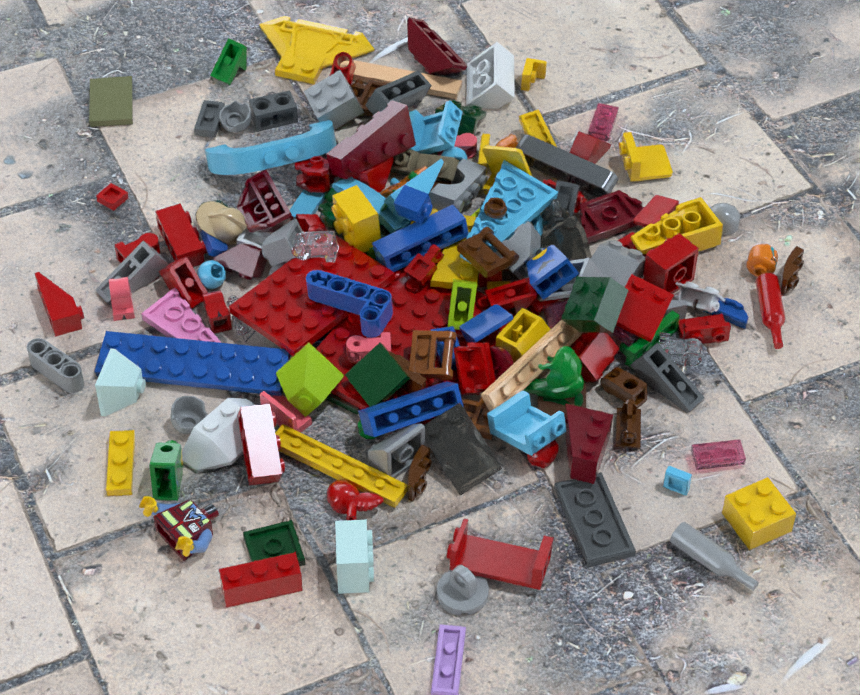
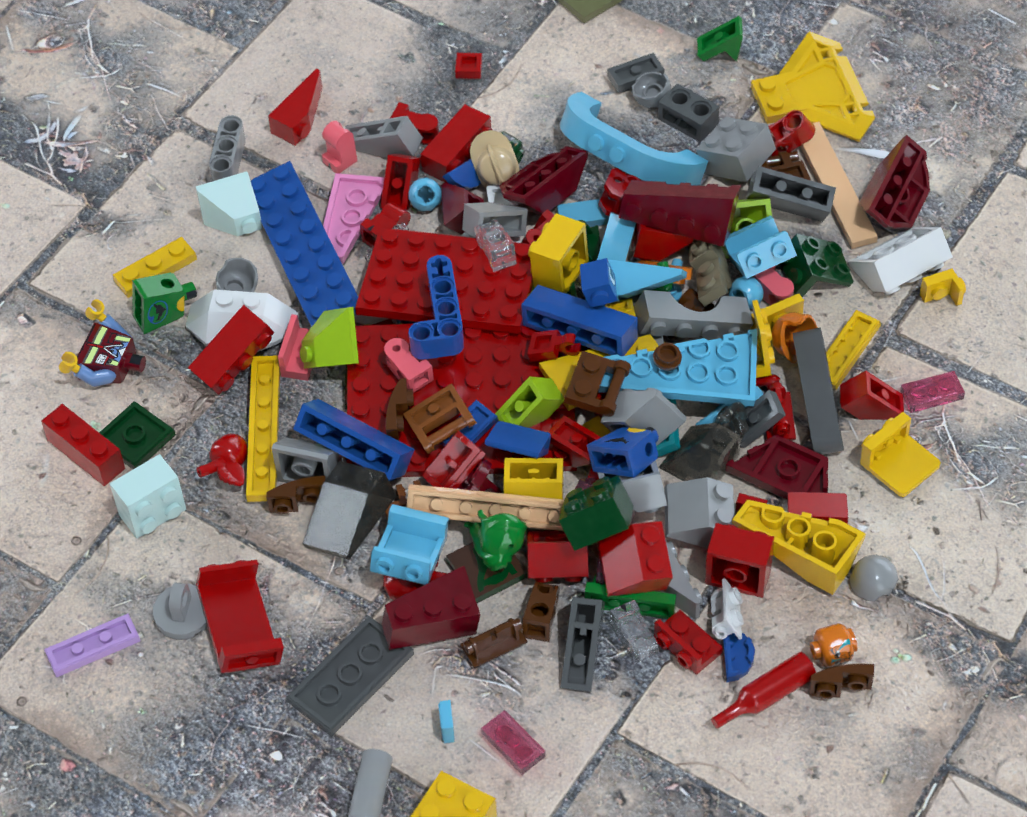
camera: 60 degrees right, 5 degrees up
dark green tile [345,342,410,407] -> none

